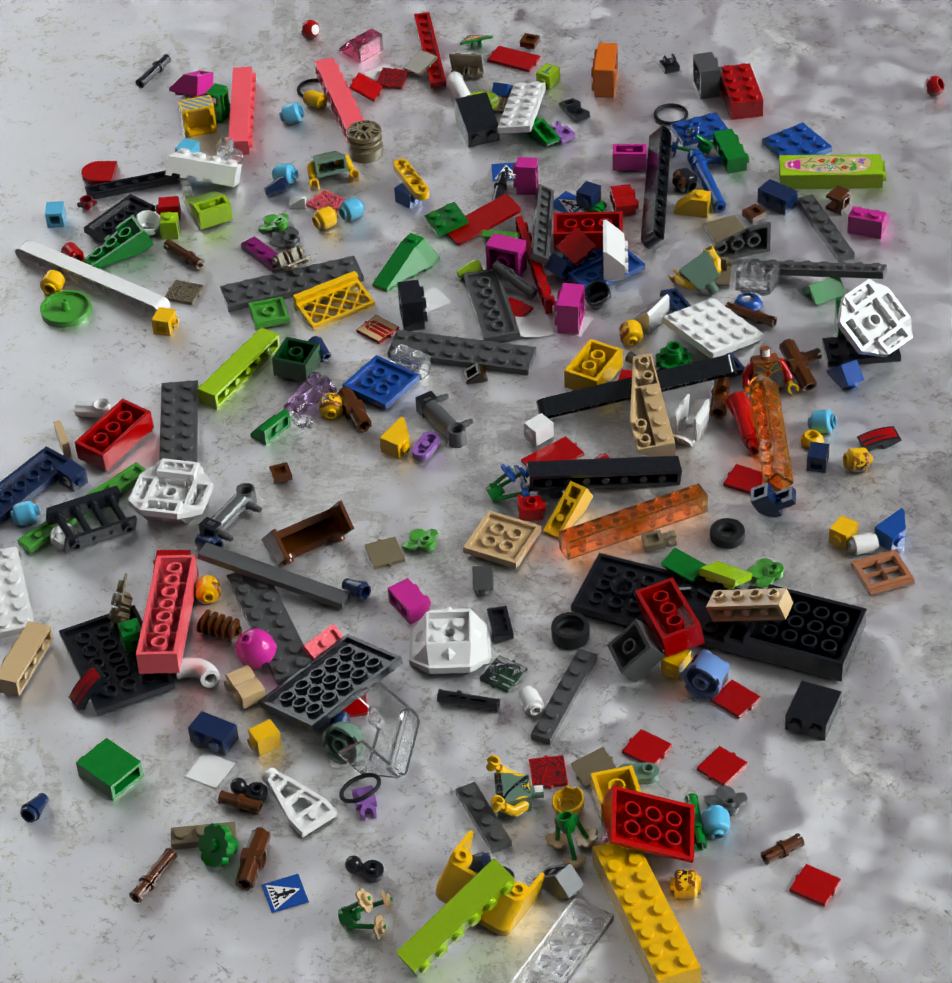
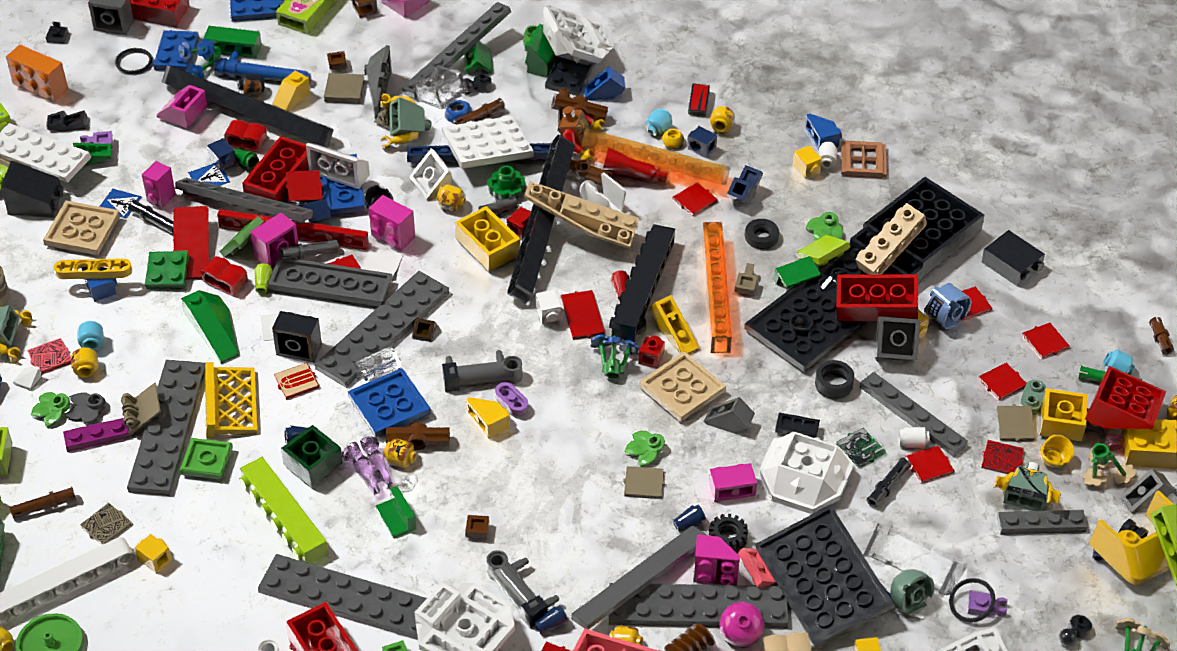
camera: 70 degrees left, 5 degrees up
reddish brown windscreen [261,500,355,566] -> none
dark grey plate [704,786,748,816] -> none
dark blue brick [757,179,798,215] -> none
dark grey plate [797,194,855,262] -> none
none -> tan plate [43,200,120,255]
none -> red brick [201,256,248,296]
none -> black plate [460,73,492,93]
none -> dark pink slope [693,535,740,585]
none -> black tyre [709,514,748,554]
none -> red piece [905,445,955,483]

